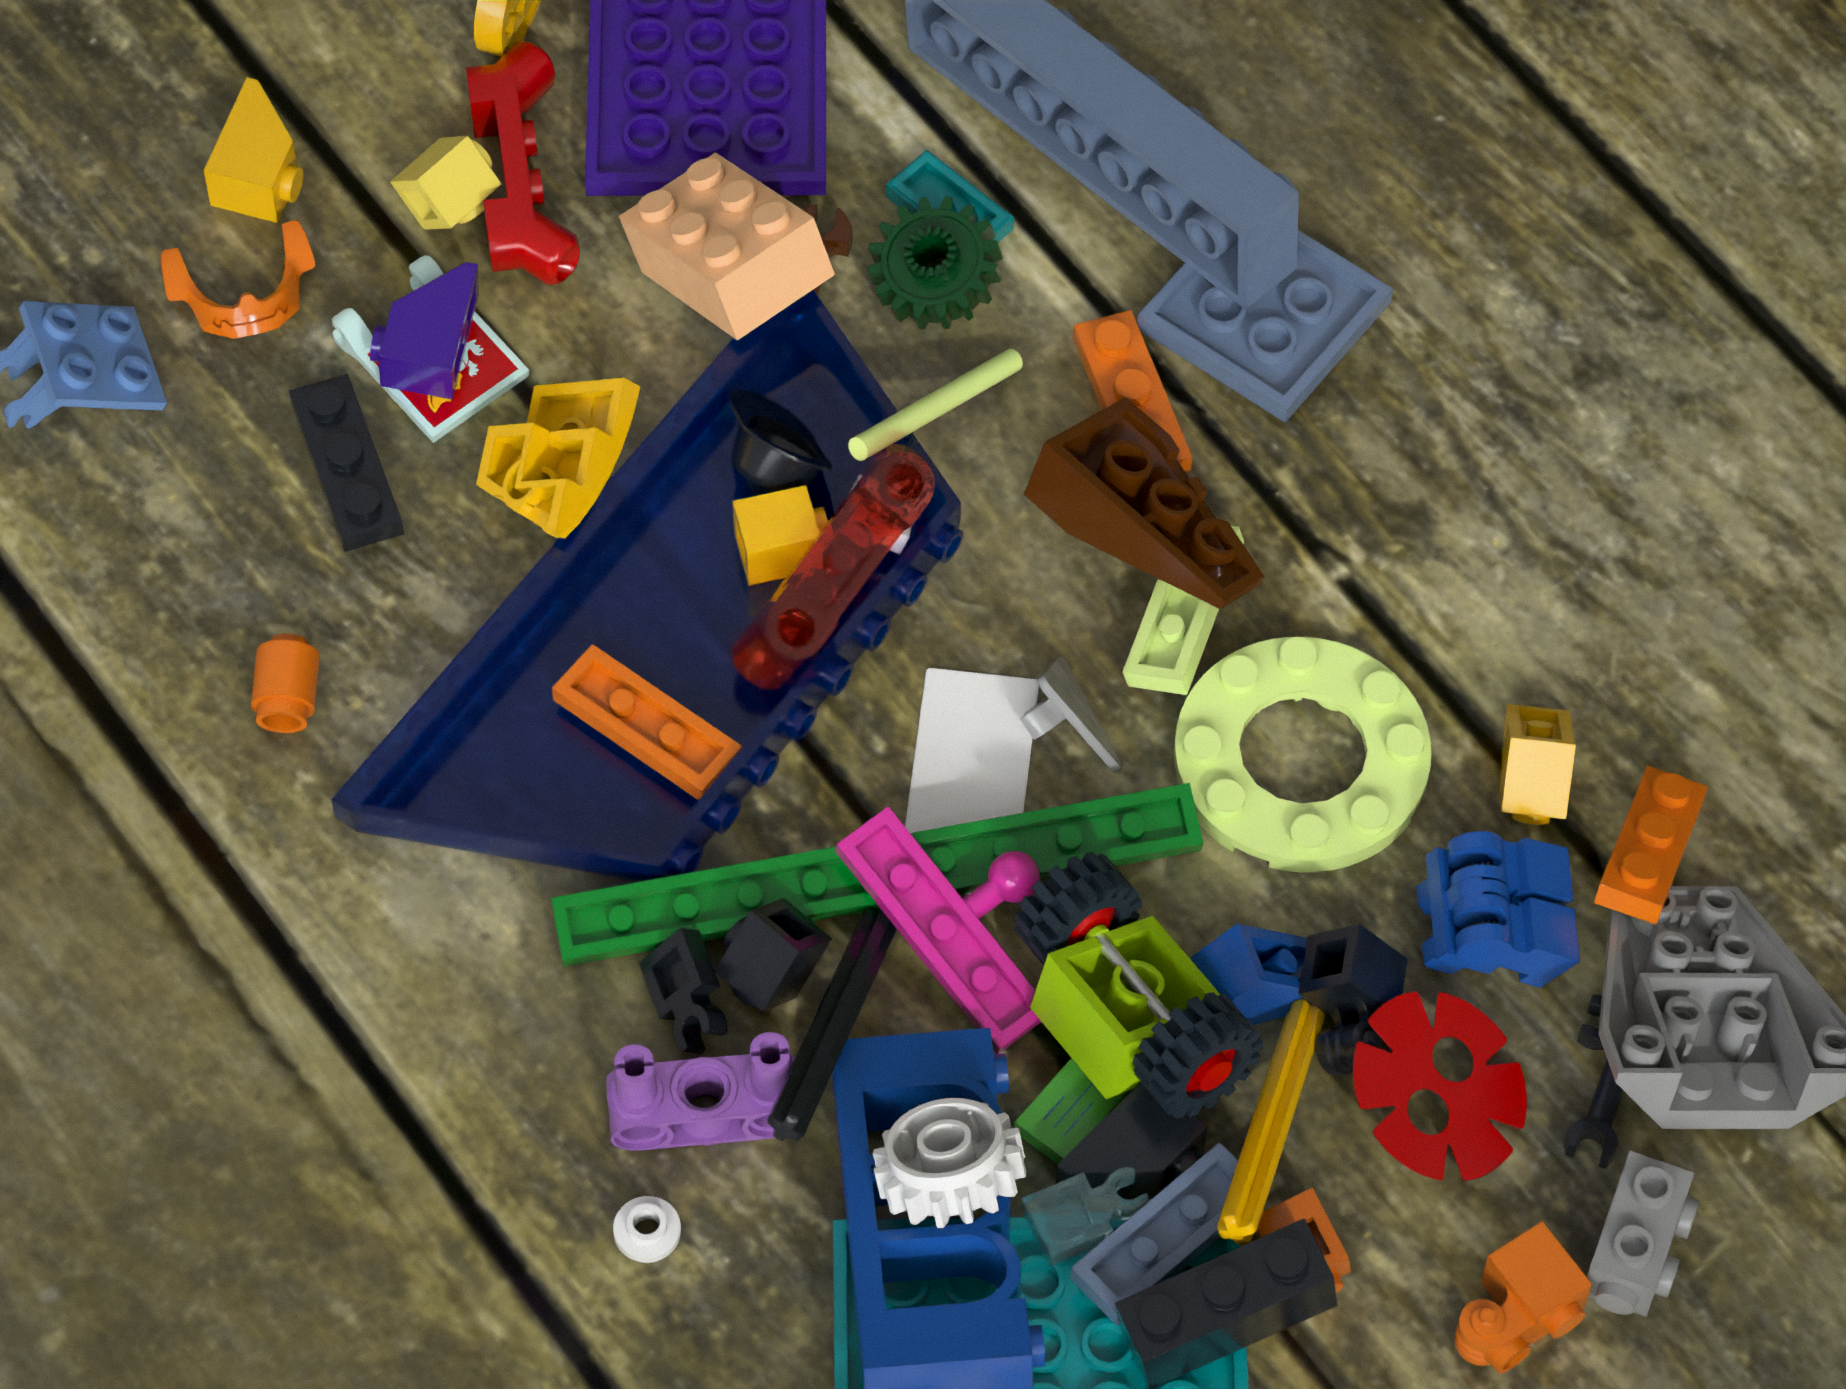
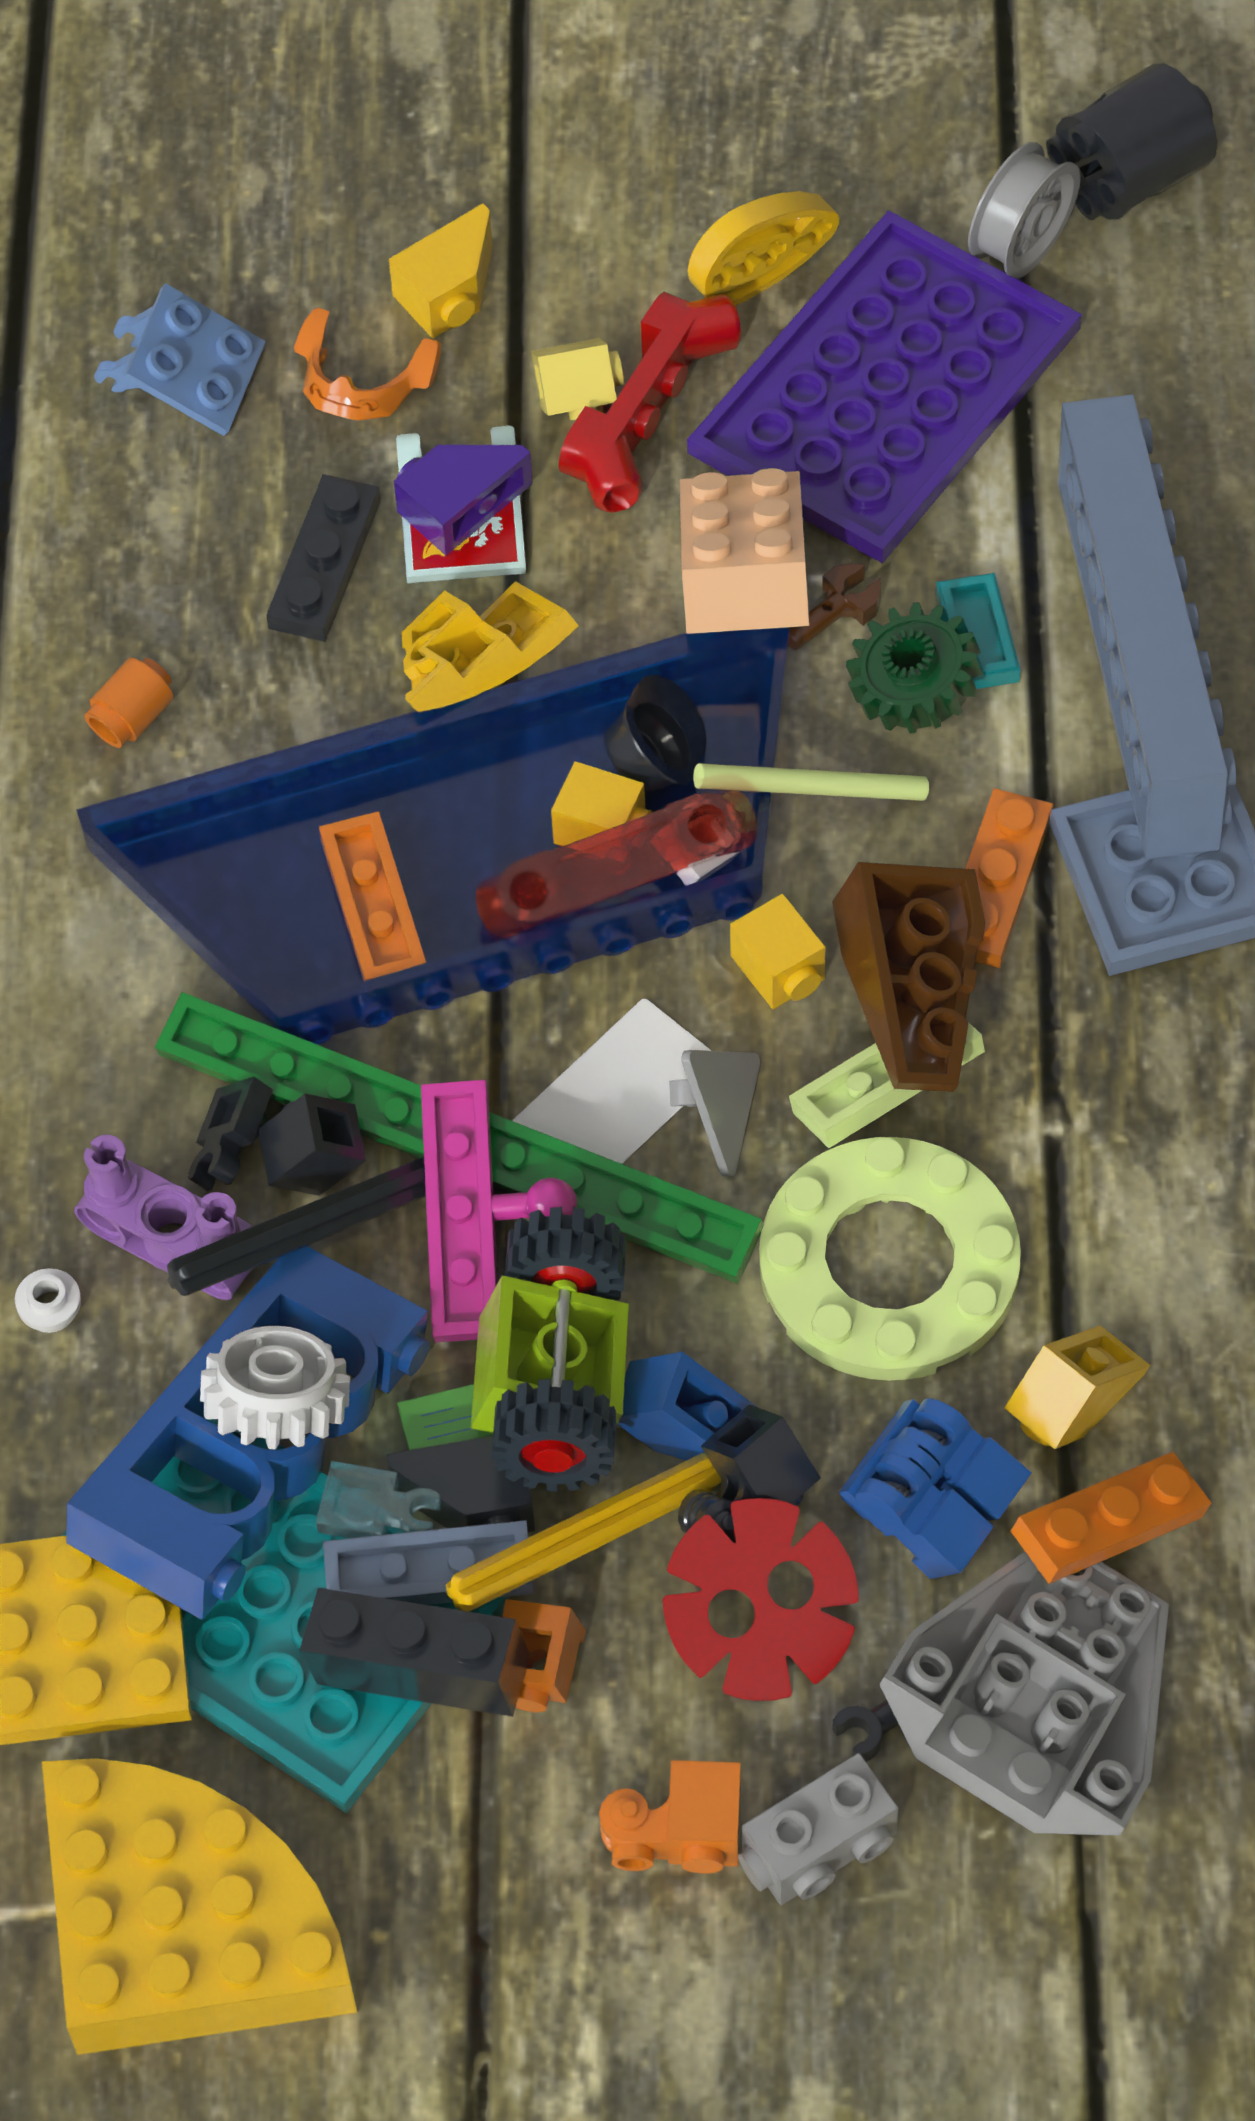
camera: 40 degrees right, 0 degrees up
none -> yellow brick [730,893,825,1010]

